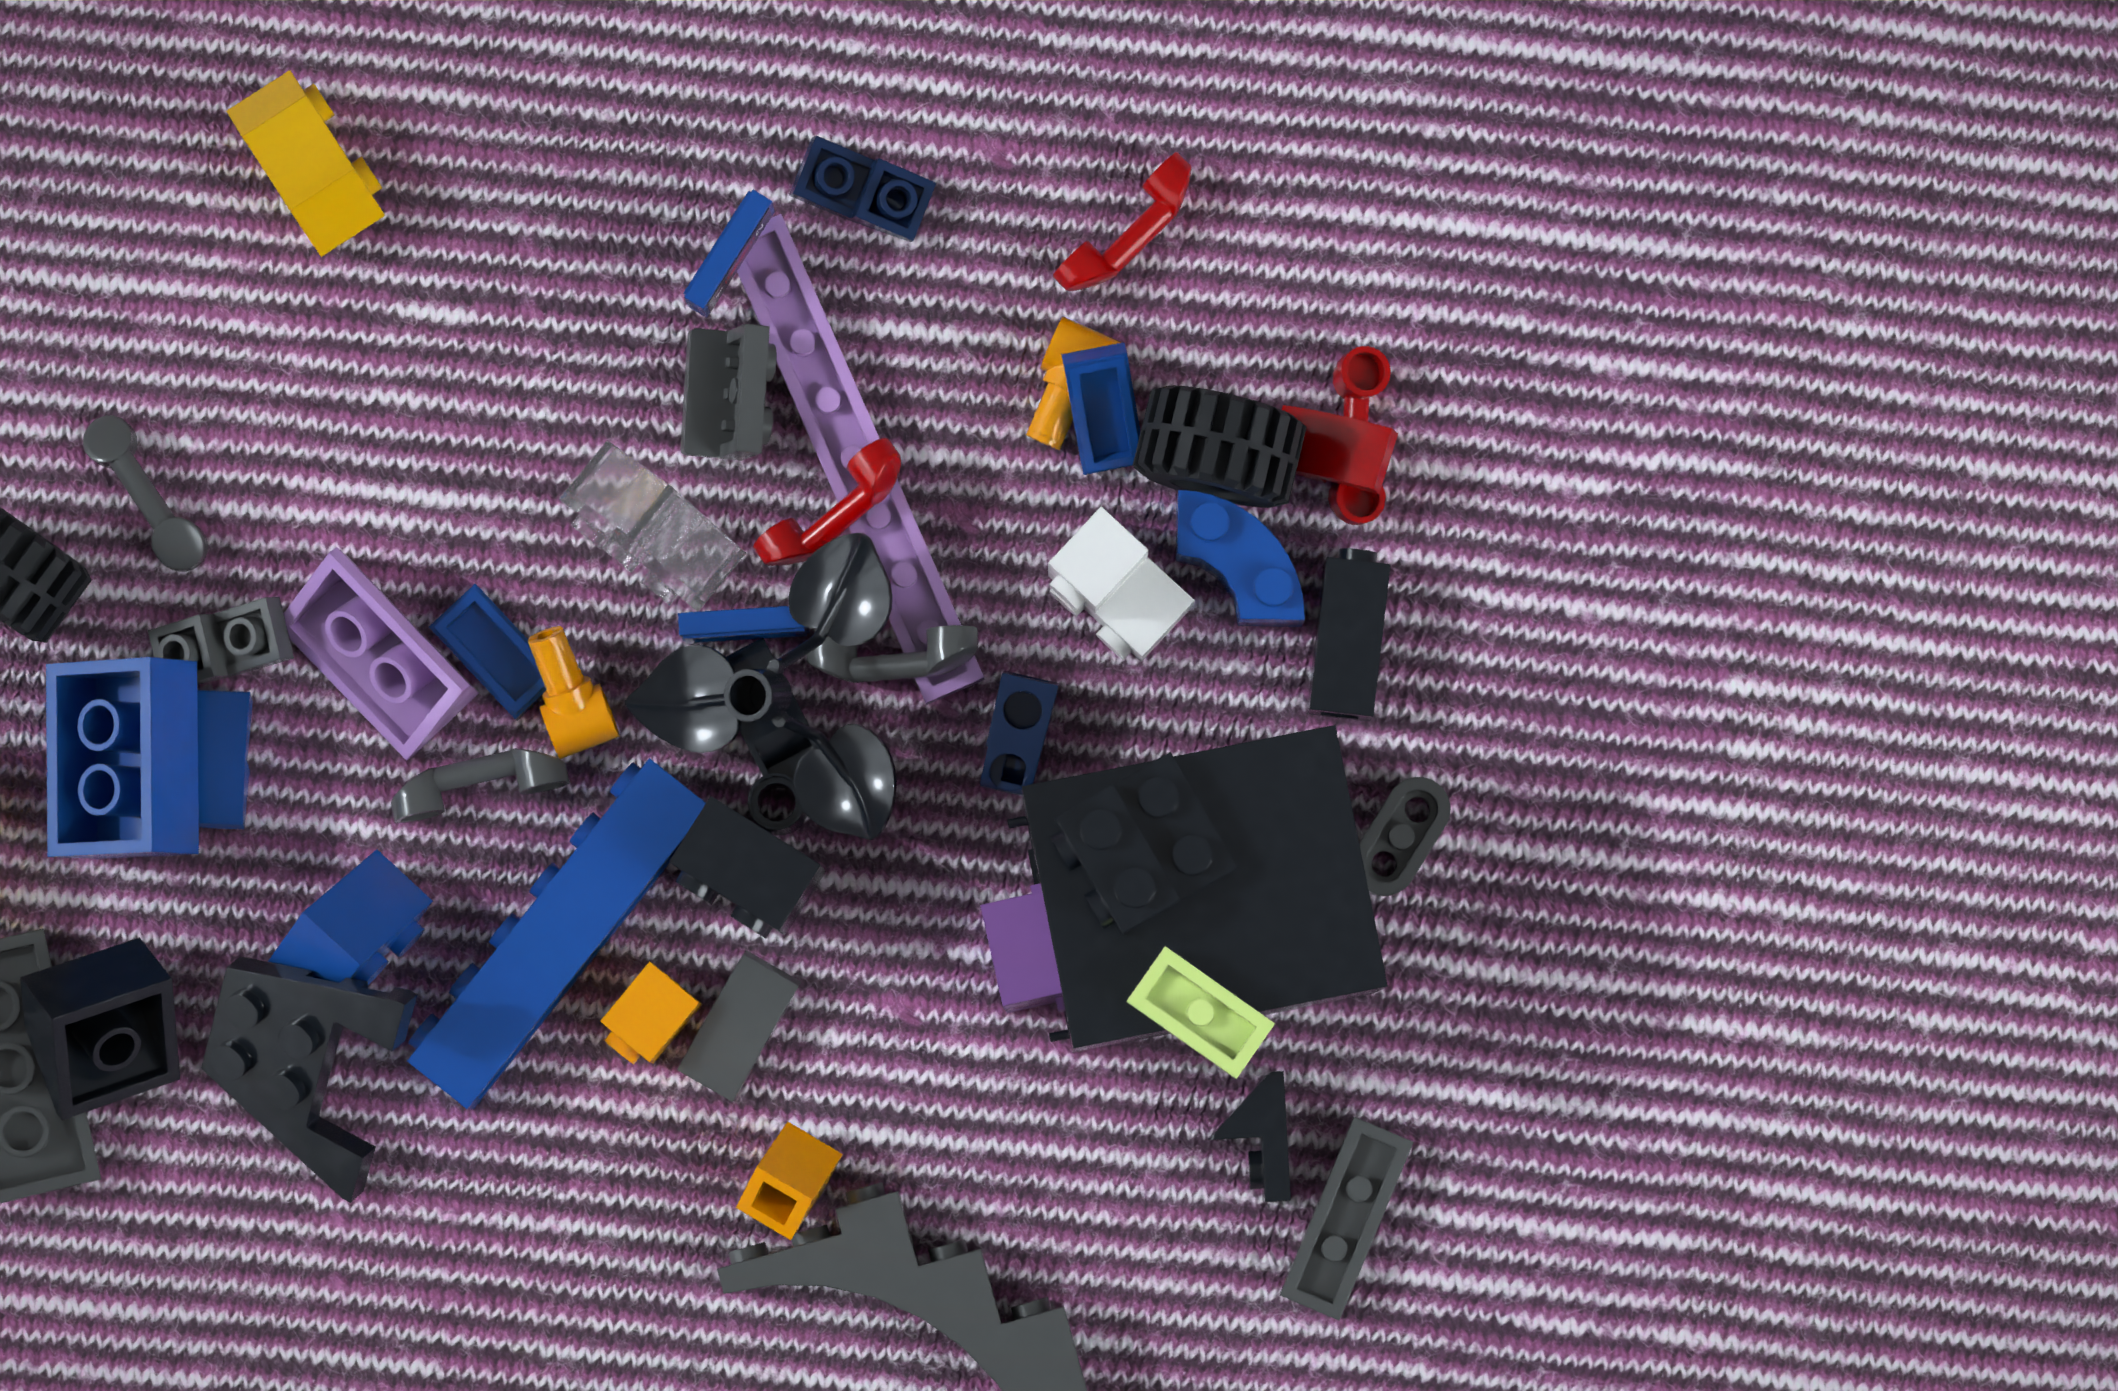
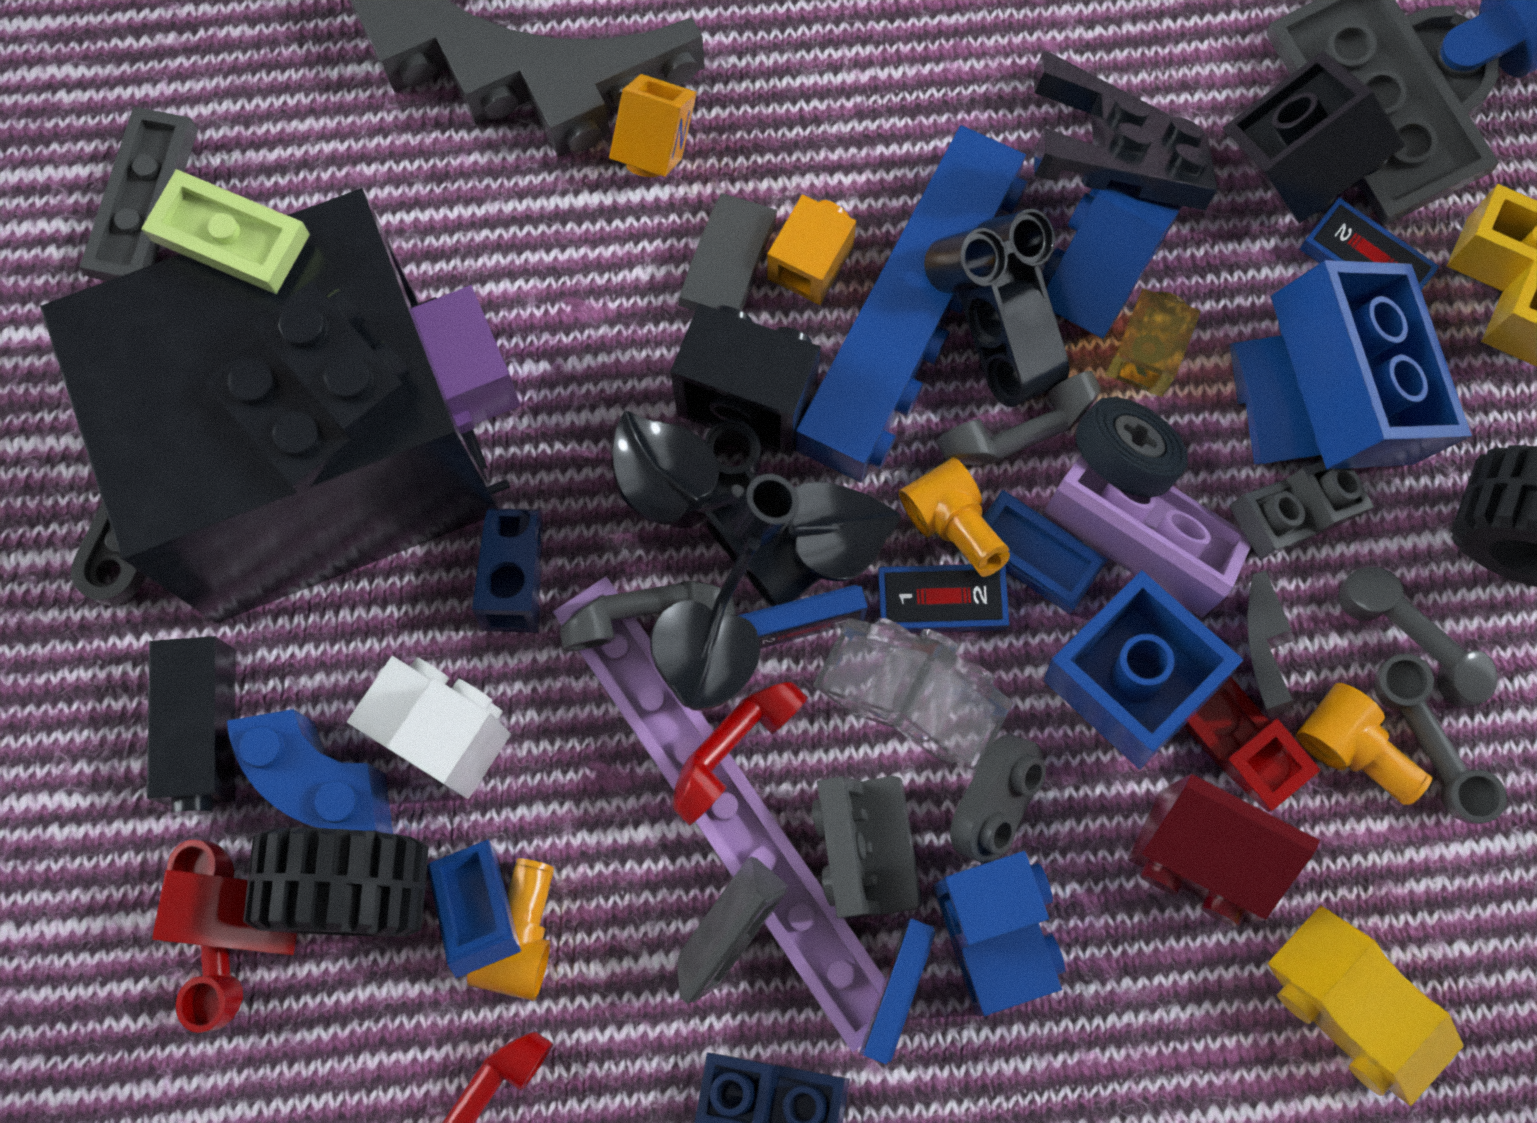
camera: 170 degrees right, 10 degrees down
none -> dark grey slope [677,856,789,1004]
none -> tile [877,564,1009,634]
none -> black piece [924,209,1070,408]
none -> blue brick [932,851,1066,1016]
none -> dark grey plate [950,734,1046,863]
none -> blue brick [1043,570,1244,770]
none -> black bush [1076,396,1188,498]
none -> clear yellow brick [1105,288,1201,397]
none -> dark red slope [1127,774,1320,927]
none -> red slope [1184,677,1321,812]
none -> dark grey slope [1247,570,1294,718]
none -> light orange pin [1295,683,1433,806]
none -> tile [1299,198,1440,290]
none -> dark grey bar [1374,654,1507,824]

